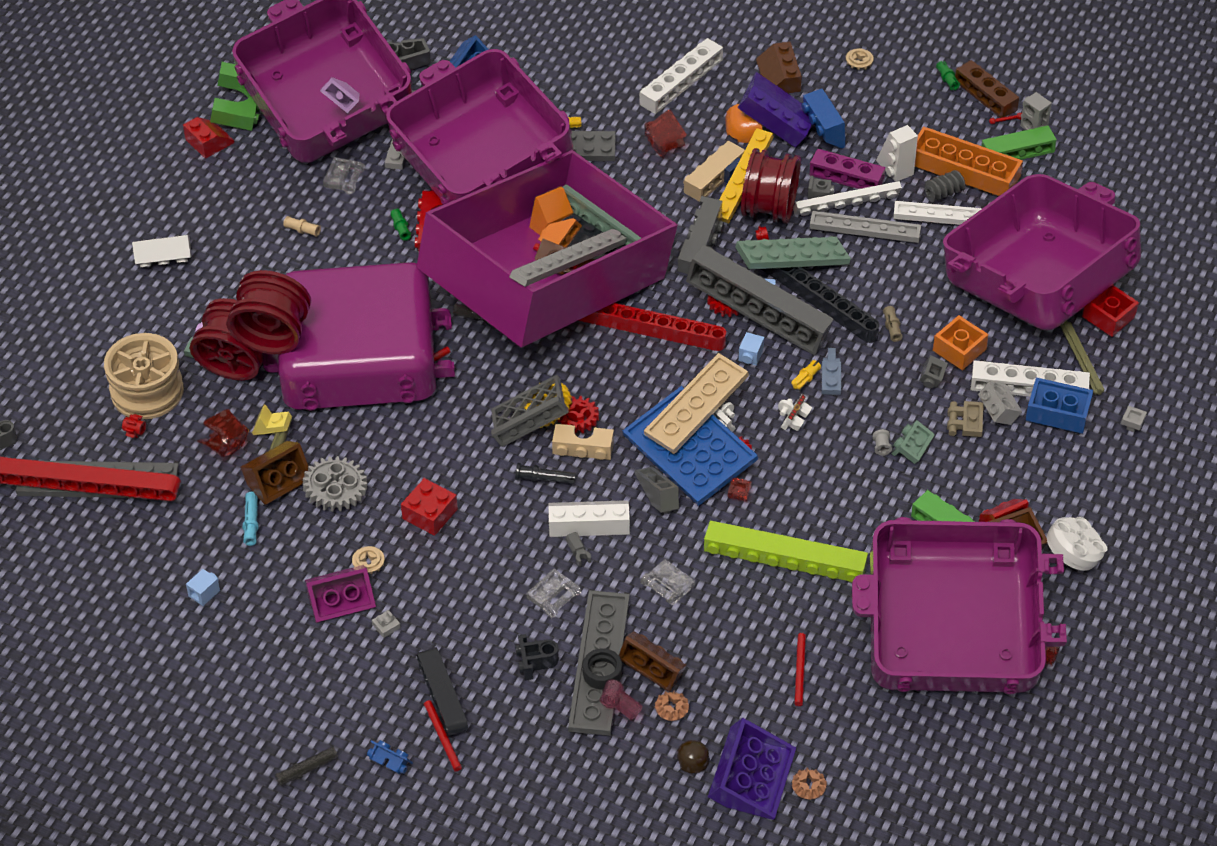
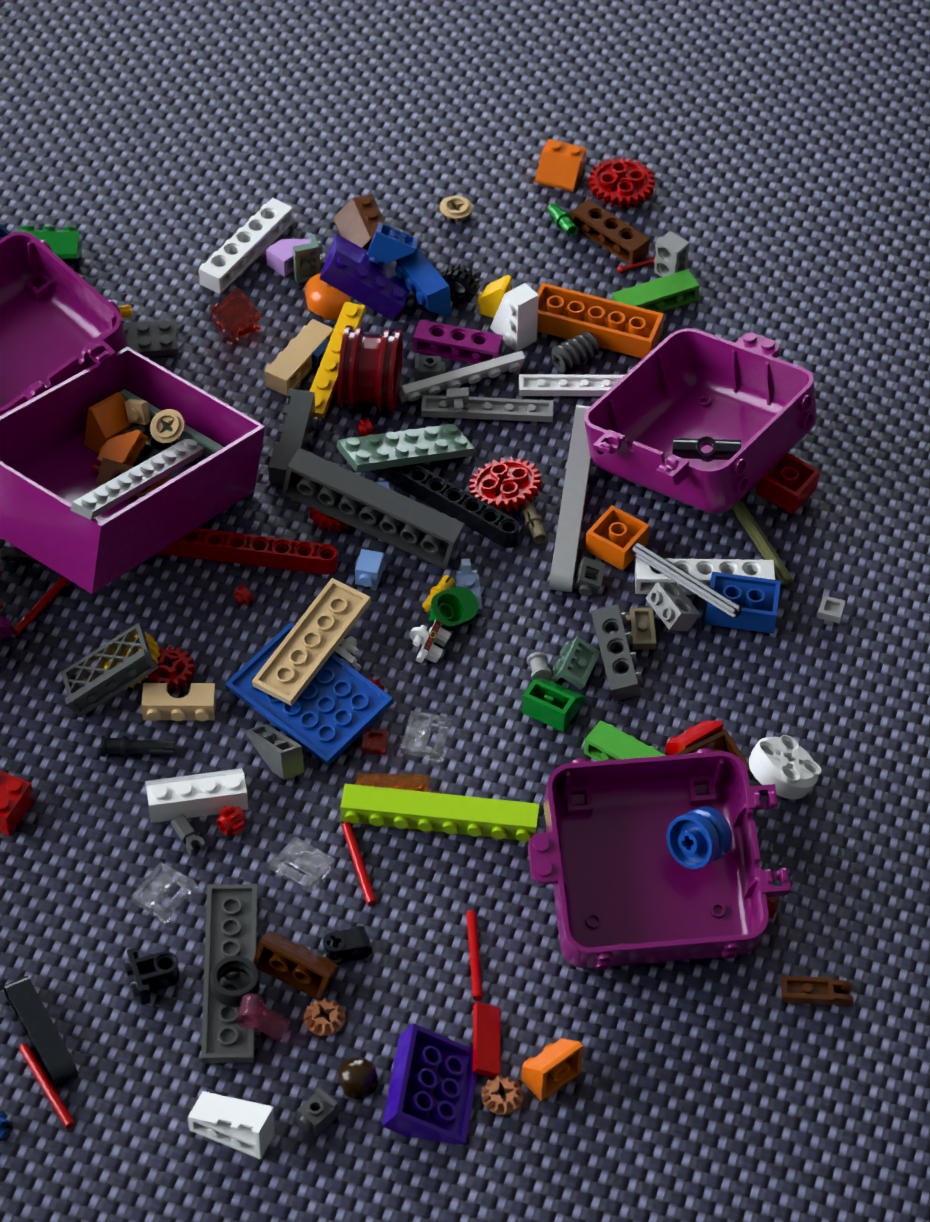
camera: 10 degrees left, 0 degrees up
none -> red bar [11,576,70,636]
none -> green slope [16,226,82,259]
none -> tan plate [125,399,151,425]
none -> tan gear [150,409,186,444]
none -> white wedge [188,1092,275,1160]
none -> red gear [216,805,247,836]
none -> red plate [233,585,254,606]
none -> lavender slope [266,239,310,277]
none -> sand green bracket [293,235,323,284]
none -> dark grey brick [297,1087,338,1136]
none -> black piece [322,926,373,965]
none -> red bar [341,822,377,907]
none -> clear orange plate [355,773,429,792]
none -> blue slope [367,222,418,264]
none -> clear plate [401,711,453,763]
none -> green piece [428,586,478,628]
none -> black tyre [442,264,480,304]
none -> light grey tile [445,387,469,414]
none -> red gear [469,457,542,512]
none -> red tile [473,1001,500,1078]
none -> yellow slope [477,275,511,318]
none -> orange slope [521,1038,583,1101]
none -> green slope [522,678,586,732]
none -> orange slope [535,139,587,192]
none -> light grey beam [549,405,591,592]
none -> red gear [589,157,655,209]
none -> dark grey brick [591,604,643,702]
none -> axle [632,543,742,618]
none -> blue wheel [667,806,732,869]
none -> black piece [672,436,741,462]
none -> reddish brown hinge [781,975,853,1007]

